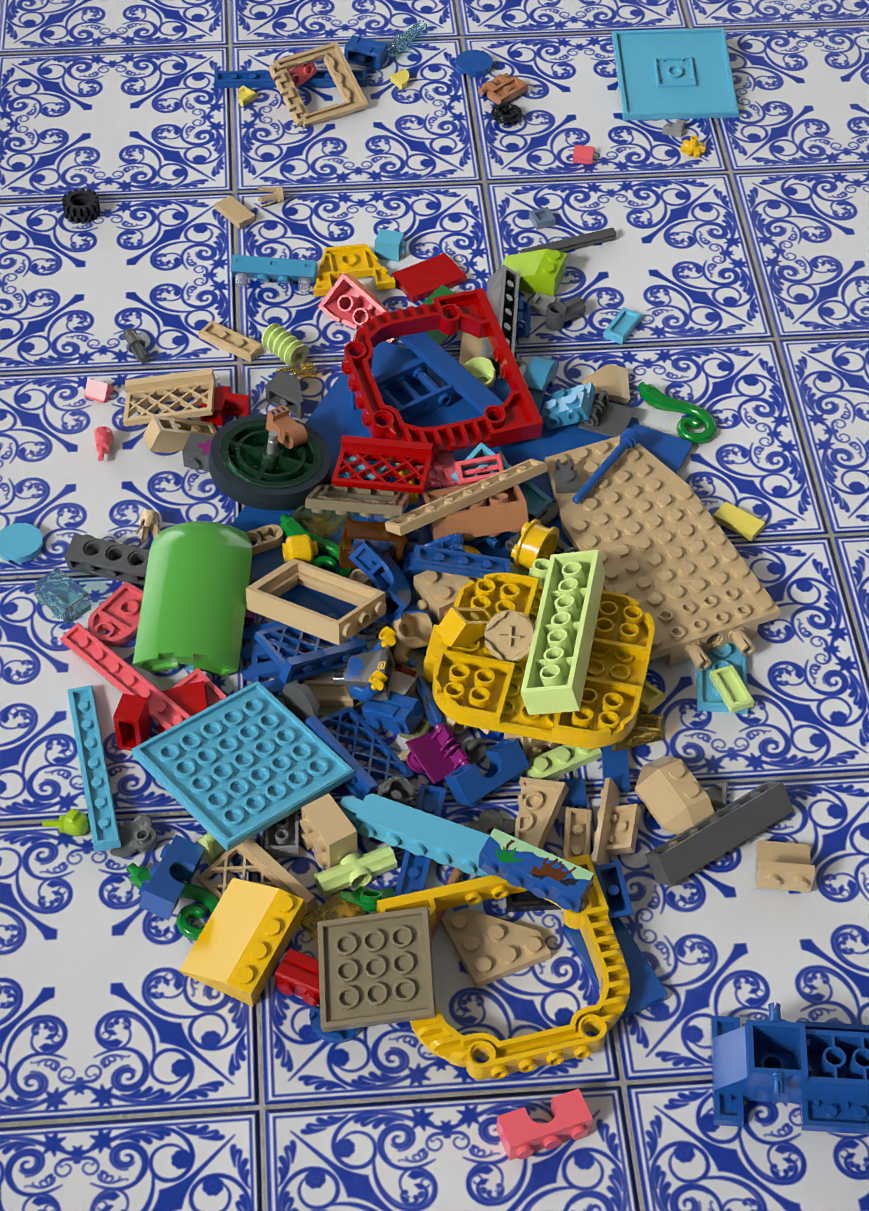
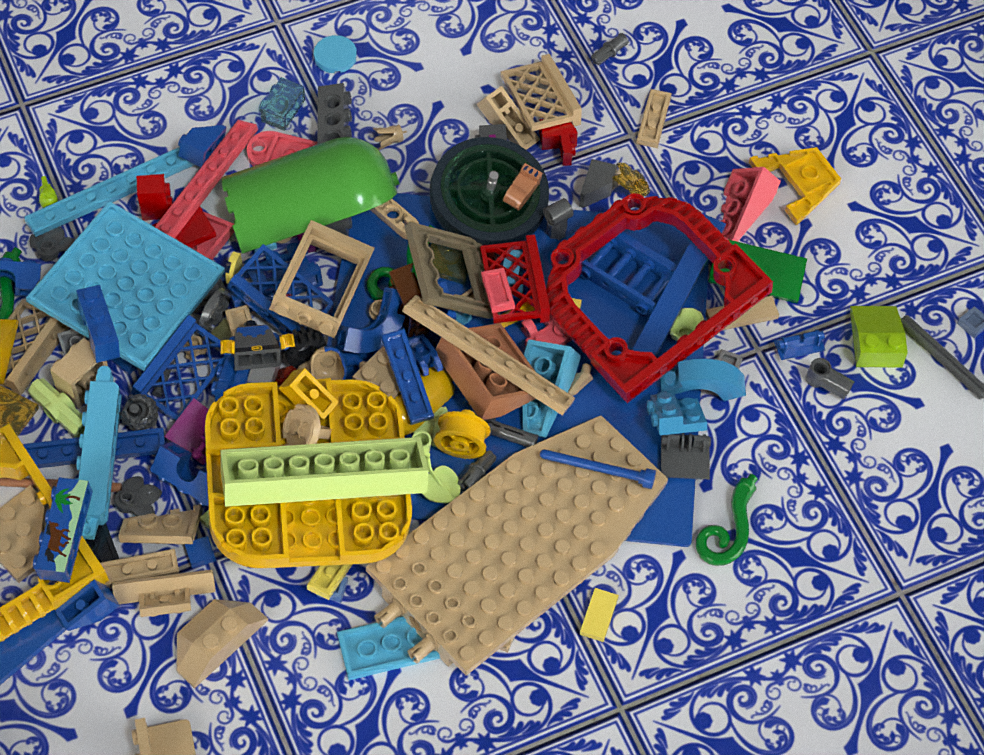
camera: 70 degrees right, 10 degrees up
slope [84,379,114,403] -> none
coral piece [94,426,114,461] -> none
tan tile [215,196,256,229] -> none
dark azure piece [231,255,318,294] -> none
tan piece [257,186,288,208] -> none
yellowish green piece [261,323,309,367] -> none
yellow head [282,534,318,564] -> none
green plate [340,886,394,912] -> none
medium azure brick [375,229,407,262] -> none
red tile [391,253,467,303] -> none
coral tile [454,454,504,485] -> none
dark grey brick [481,264,520,376] -> none
light grey tile [529,292,557,316] -> none
dark grey plate [554,459,580,493] -> none
tan slope [582,364,630,405] -> none
blue tile [601,745,630,792] -> none
medium azure tile [603,307,642,345] -> none
clear yellow wing [612,714,664,752] -> none
dark grey brick [645,781,794,887] -> none
light grey tile [705,783,728,809] -> none
yellowish green tile [709,664,754,713] -> none
none -> blue arch [76,285,120,363]
none -> blue slope [178,125,227,167]
none -> light yellow tile [225,251,243,283]
none -> coral tile [481,268,515,313]
none -> dark grey piece [543,198,574,240]

